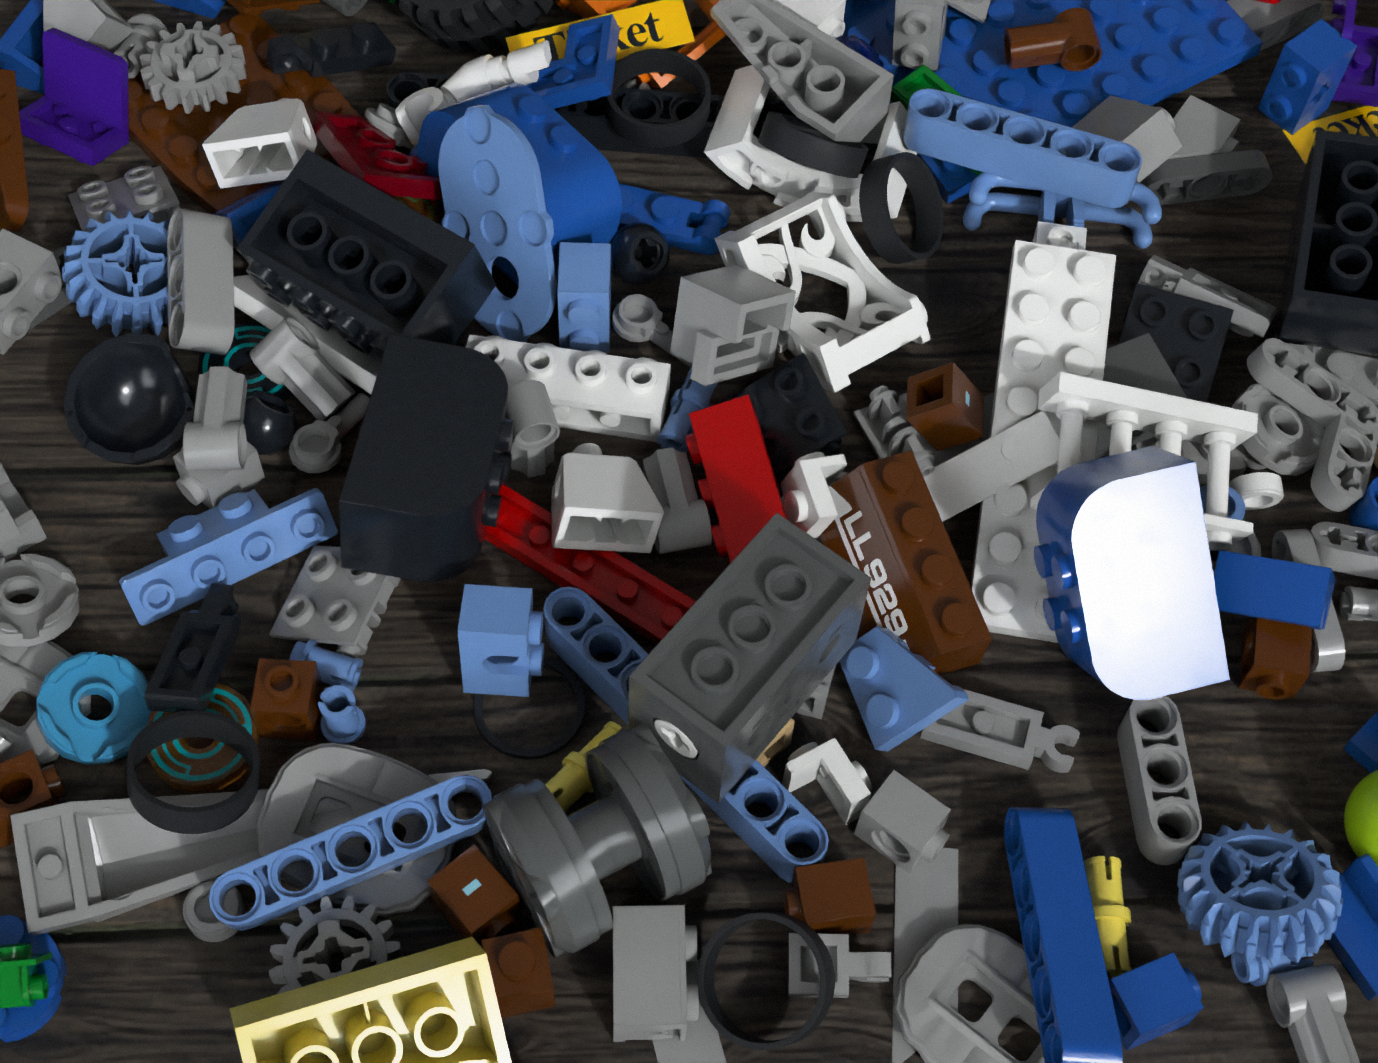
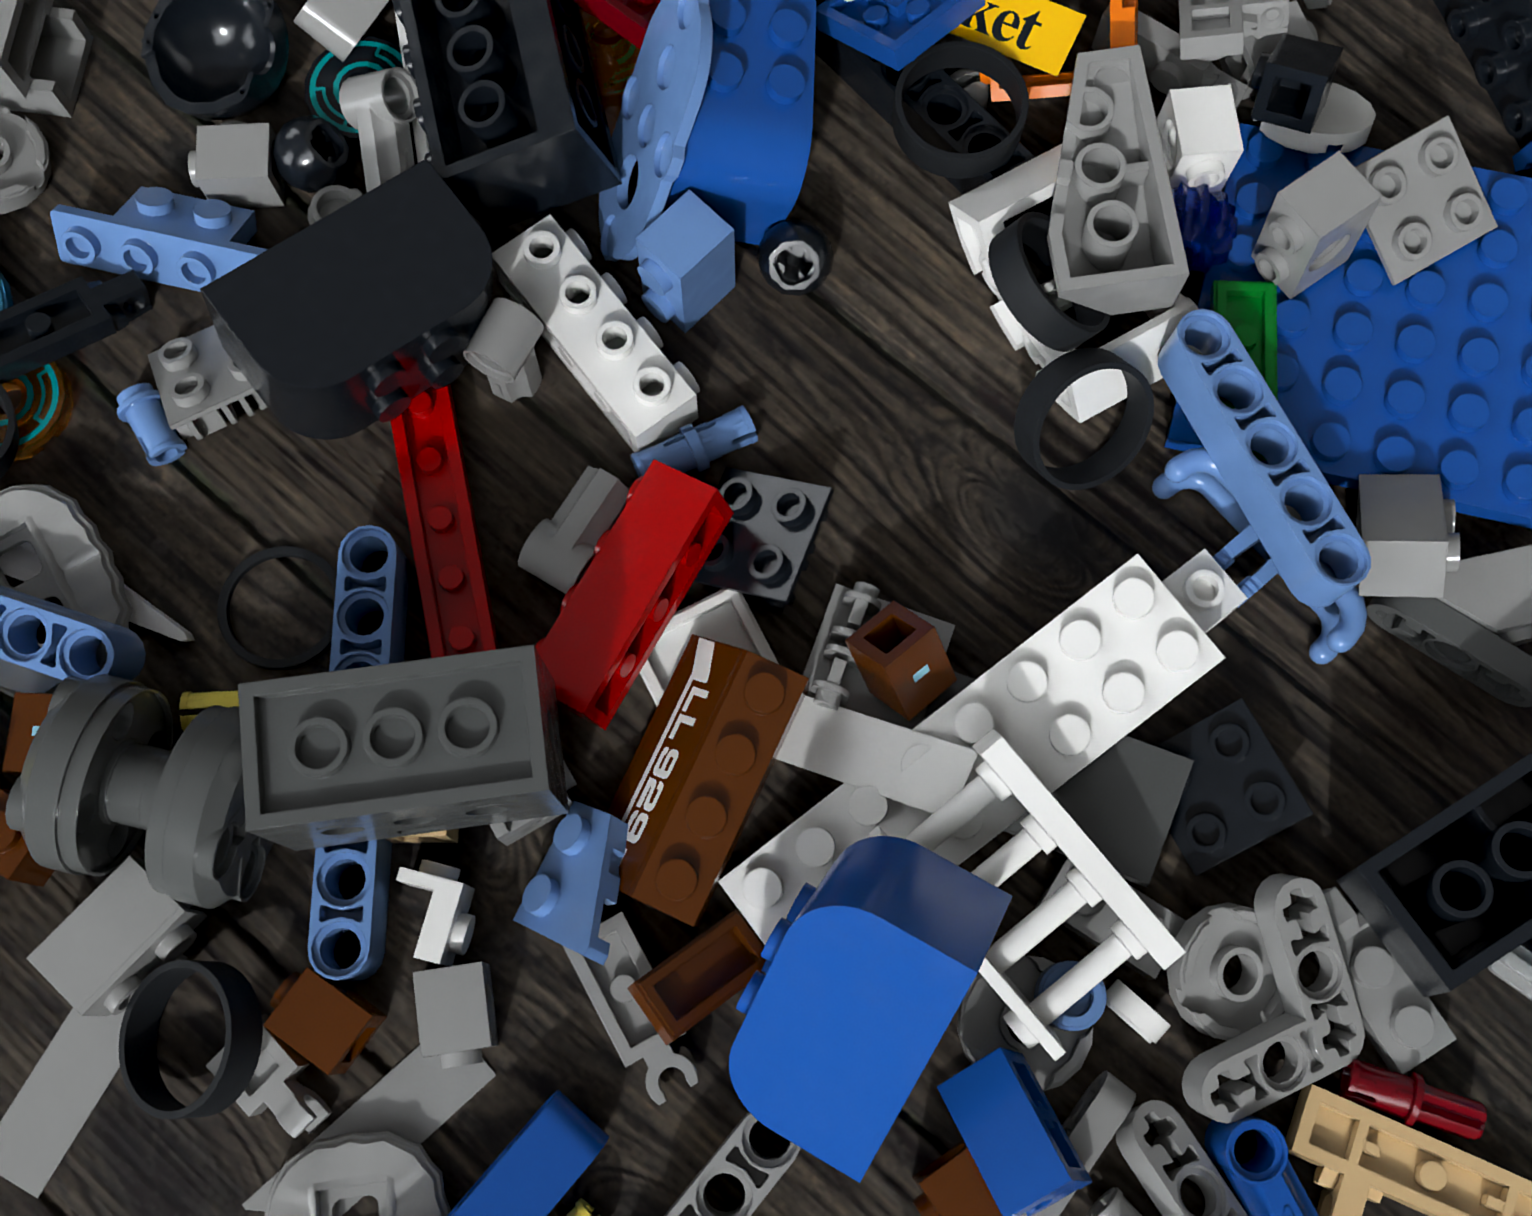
camera: 45 degrees right, 15 degrees up
light grey piece [183,366,247,470] -> none
reddish brown brick [250,658,324,741] -> none
medium blue pin [318,685,366,745] -> none
medium blue brick [457,584,544,697] -> none
white torso [551,443,664,553] -> none
light grey plate [612,294,692,368] -> none
blue plate [617,183,731,255] -> none
light grey plate [670,264,796,386] -> none
white fence [714,192,931,393] -> none
white bracket [780,452,847,538] -> none
reddish brown piece [1003,8,1102,71] -> none
light grey hinge [1138,255,1278,337] -> none
none -> reddish brown tile [627,908,766,1046]

